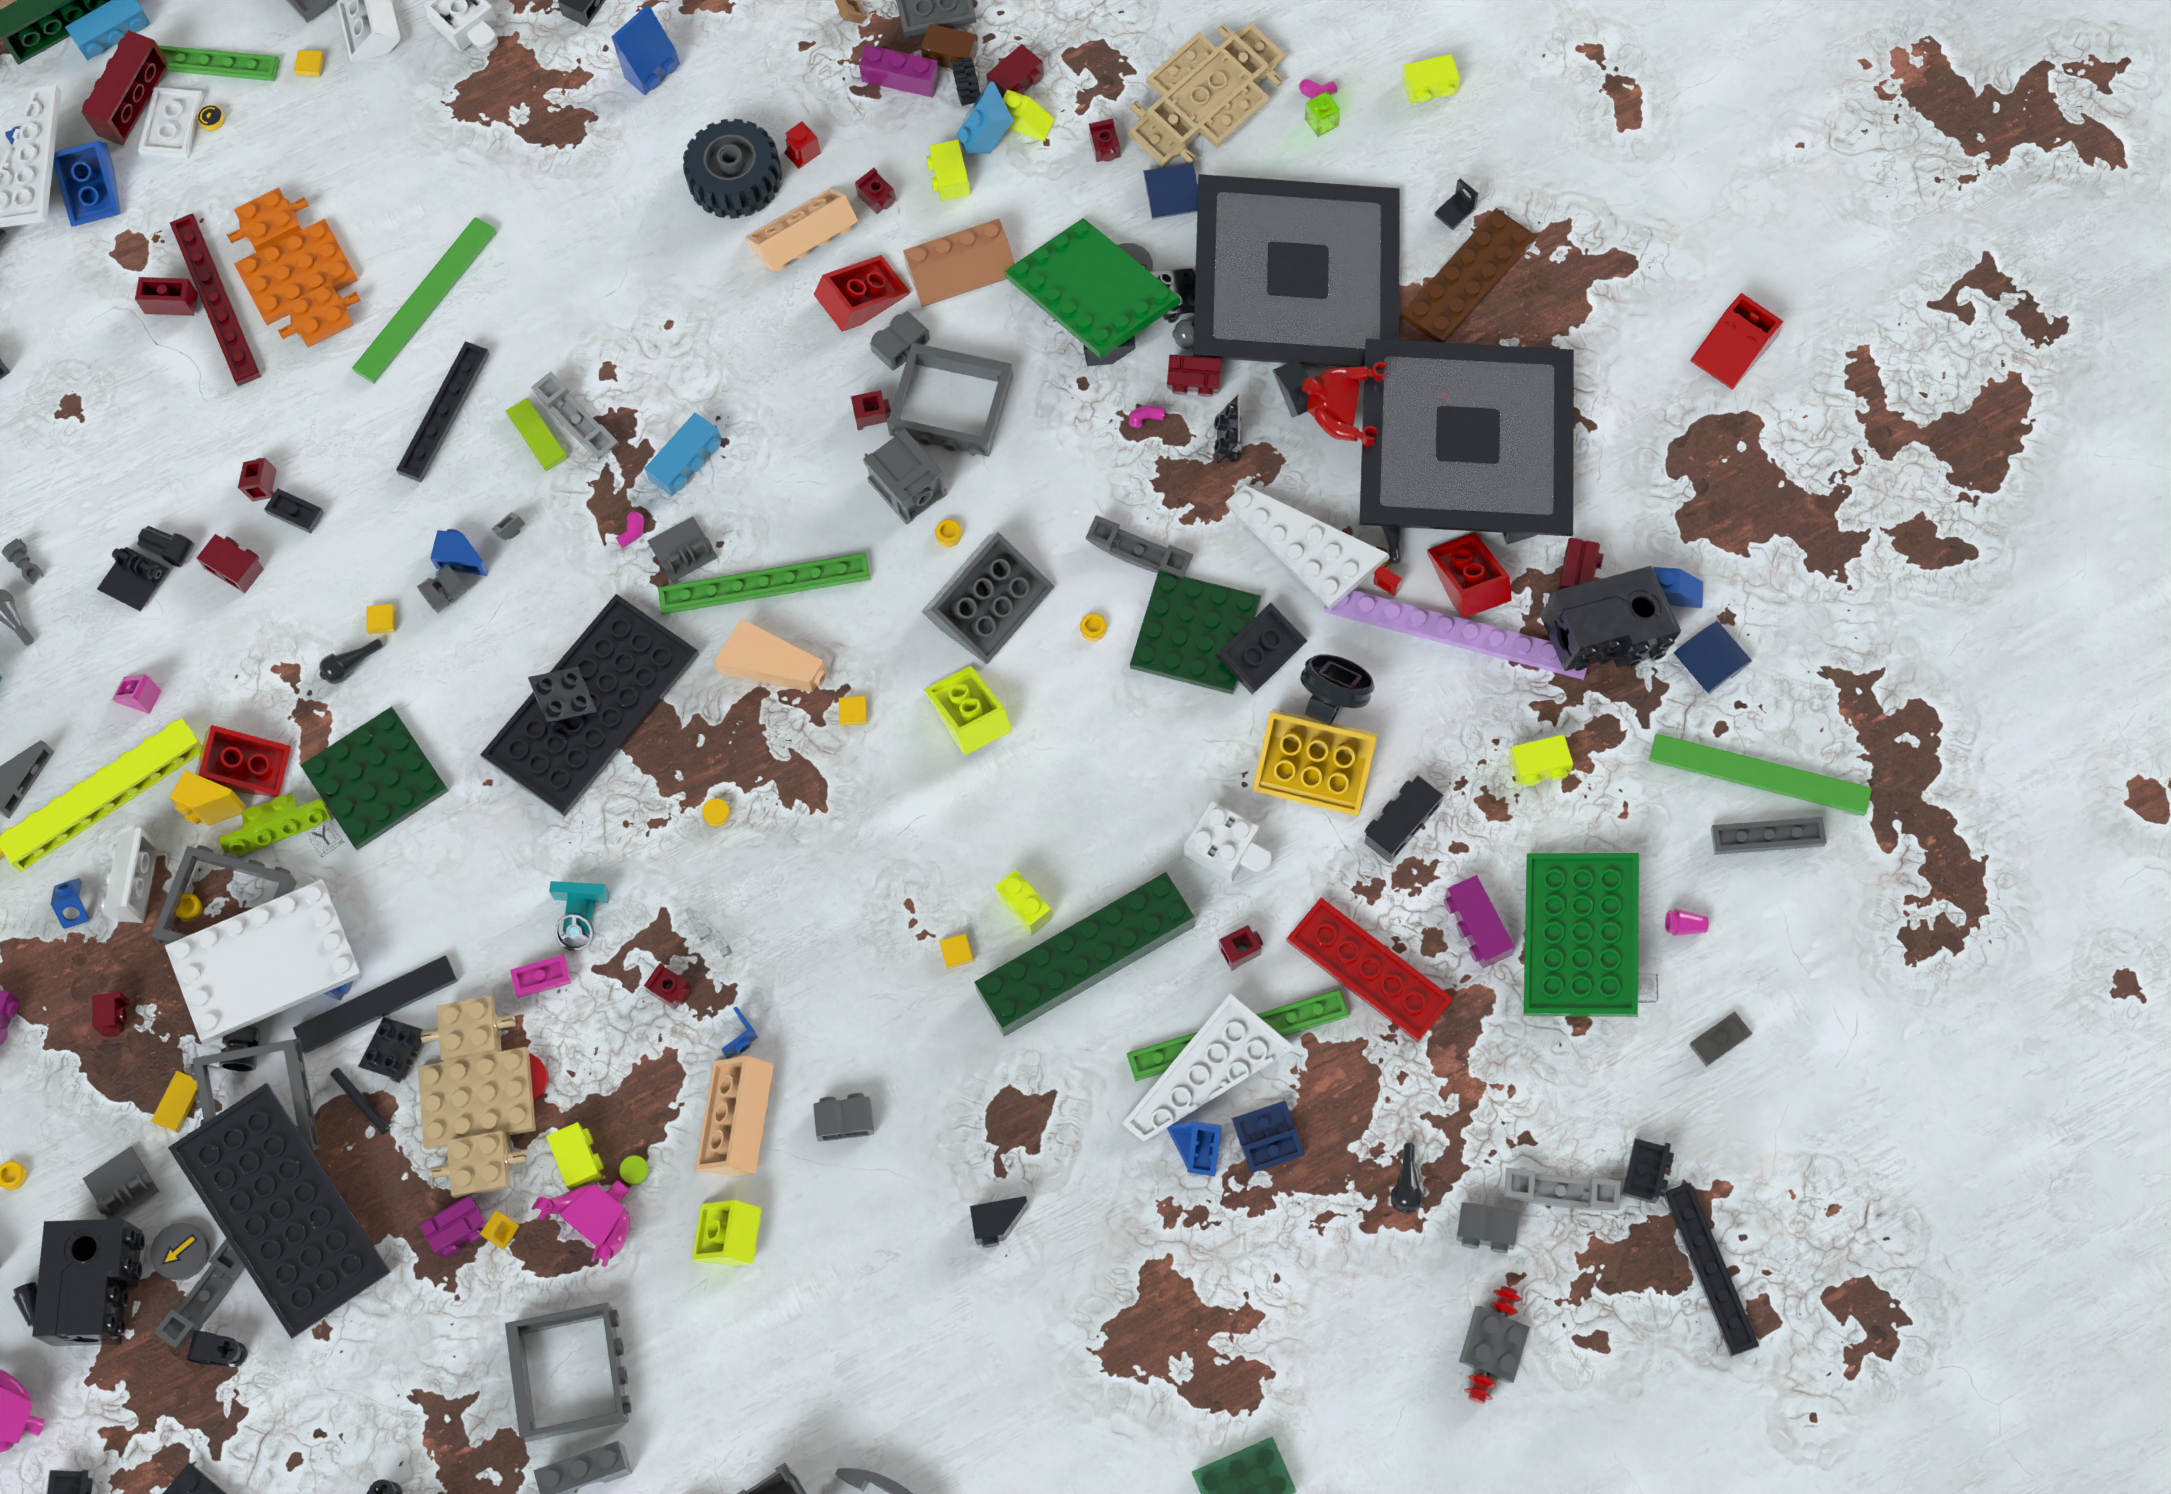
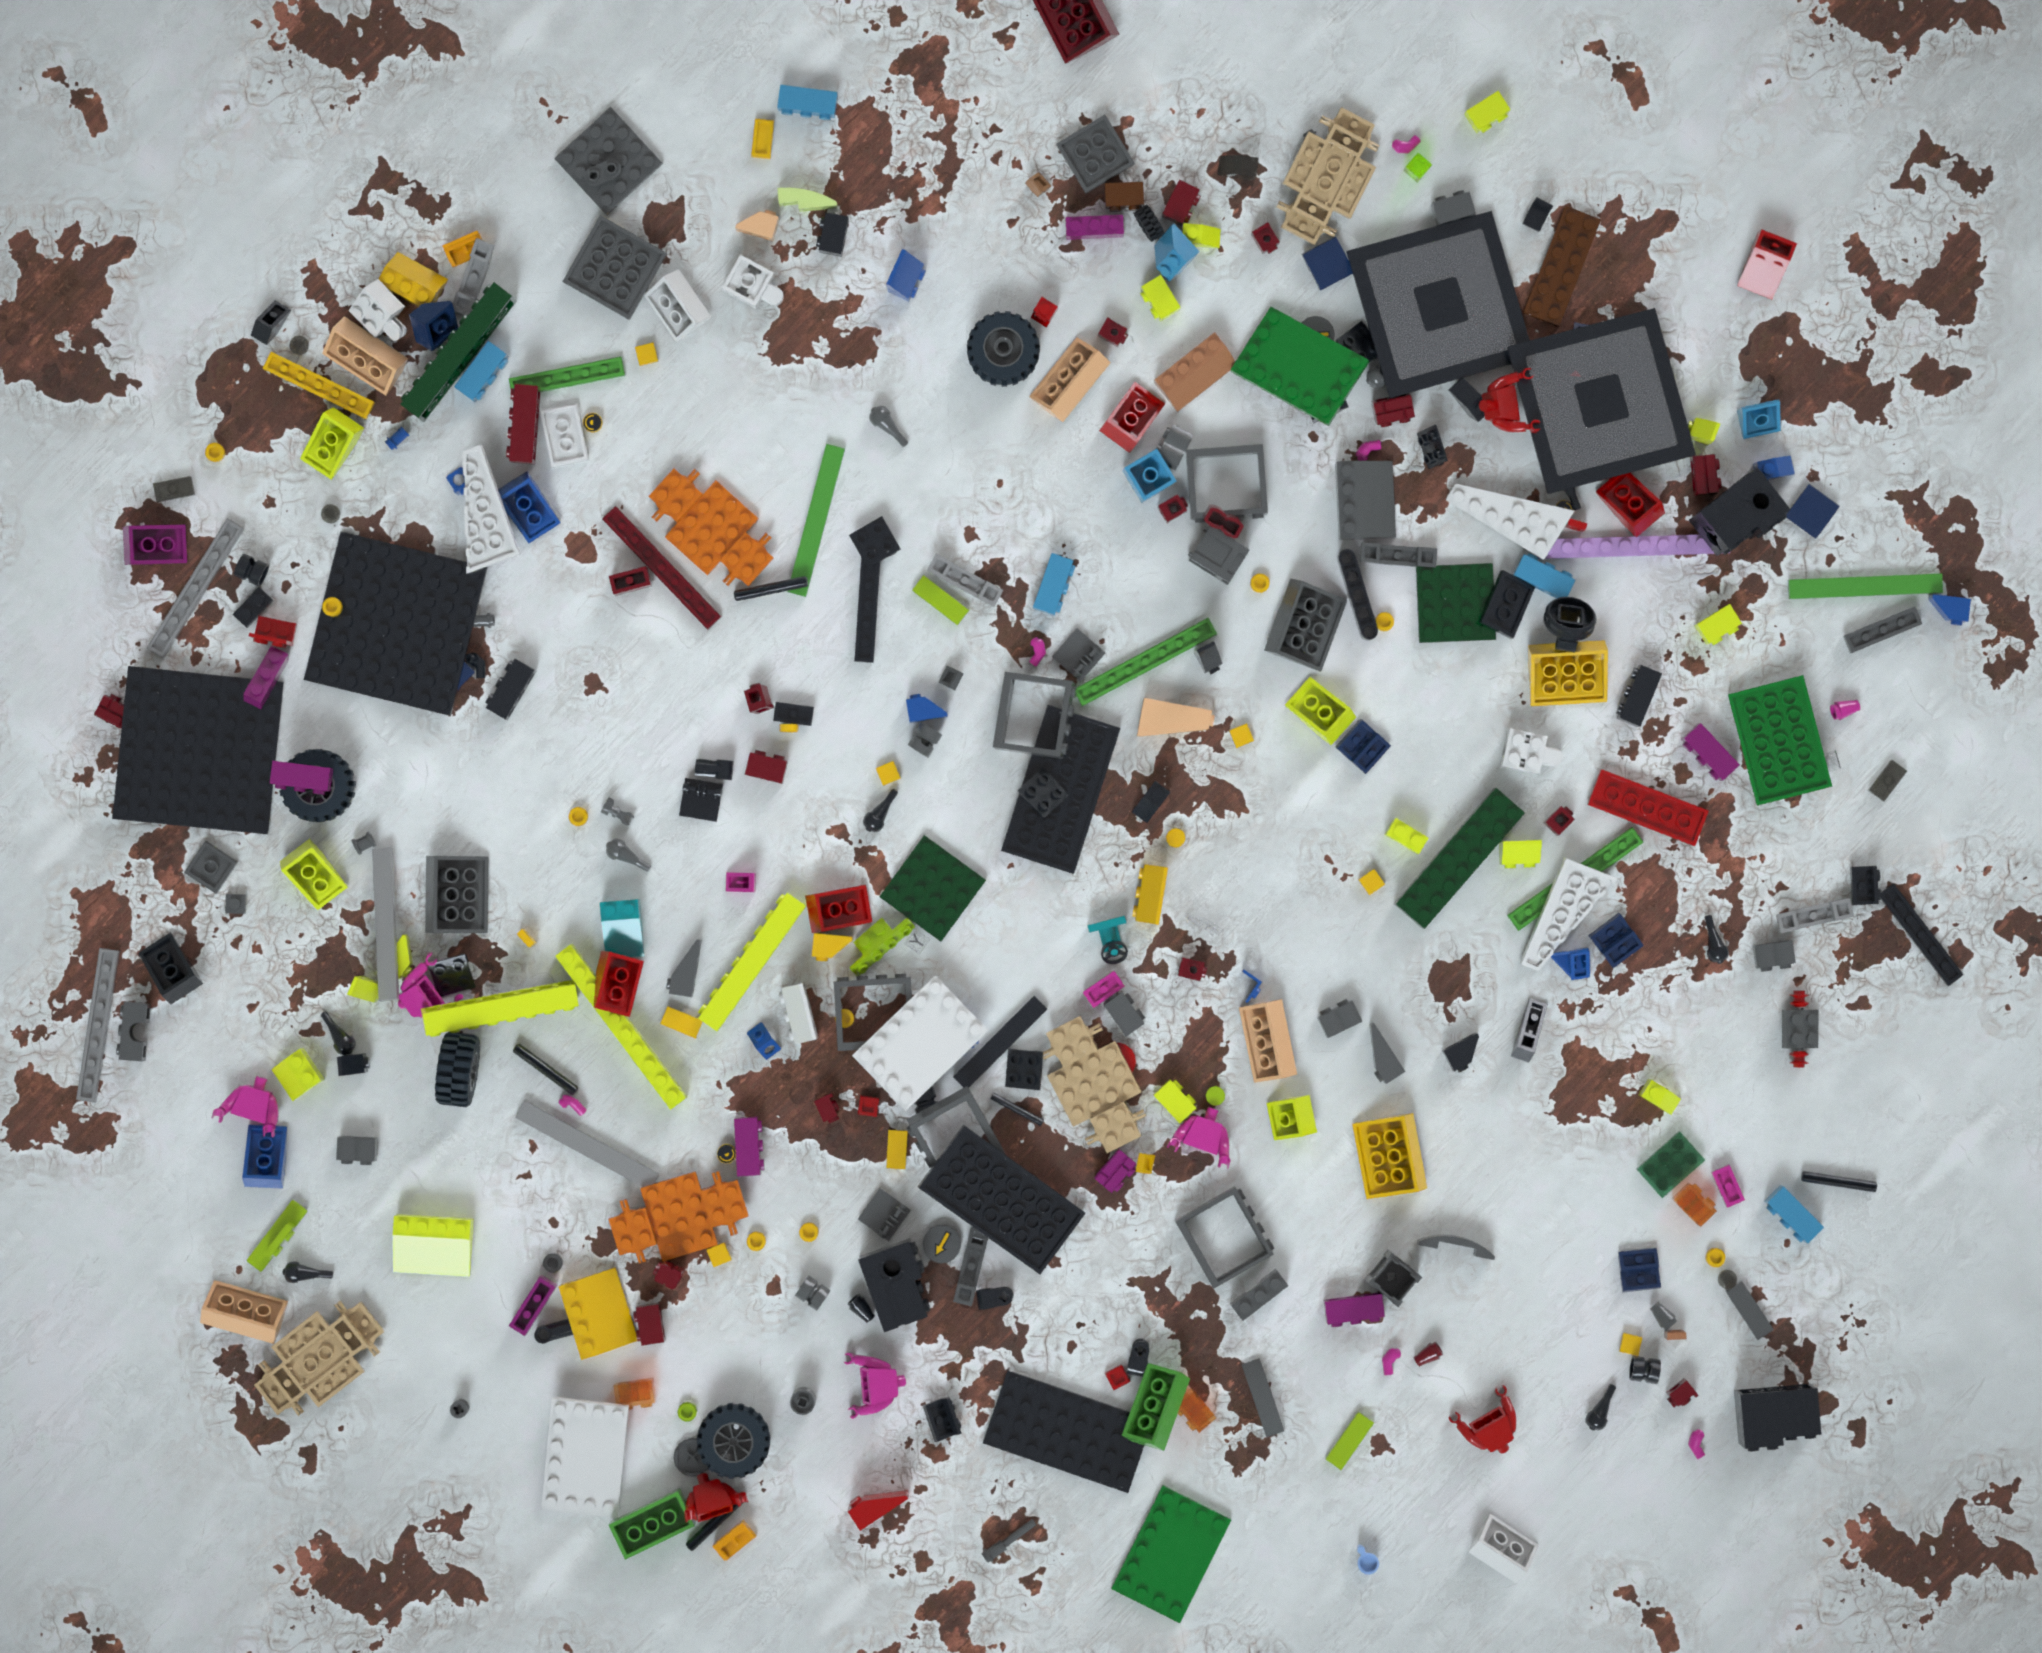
camera: 25 degrees left, 20 degrees up
none -> black axle [734,576,808,601]
none -> yellow tile [779,724,799,733]
none -> black hinge [849,516,901,568]
none -> red tile [858,1095,879,1117]
none -> dark grey piece [869,406,908,447]
none -> dark grey window [993,672,1077,759]
none -> dark grey brick [1104,992,1145,1037]
none -> dark azure slope [1122,449,1177,503]
none -> black slope [1132,781,1170,823]
none -> yellow slope [1132,864,1168,925]
none -> black slope [1194,641,1223,675]
none -> dark red brick [1203,504,1244,538]
none -> clear smoke slope [1217,155,1259,181]
none -> dark grey slope [1335,461,1396,540]
none -> dark blue slope [1335,719,1391,774]
none -> black beam [1337,549,1378,641]
none -> yellow slope [1352,1113,1427,1199]
none -> dark grey slope [1369,1023,1406,1084]
none -> dark grey brick [1431,190,1476,226]
none -> neon yellow slope [1499,840,1542,868]
none -> slope [1511,998,1548,1063]
none -> dark azure brick [1513,553,1576,598]
none -> neon yellow slope [1638,1079,1681,1115]
none -> neon yellow slope [1688,417,1720,446]
none -> dark azure slope [1737,399,1781,439]
none -> blue slope [1928,594,1971,626]

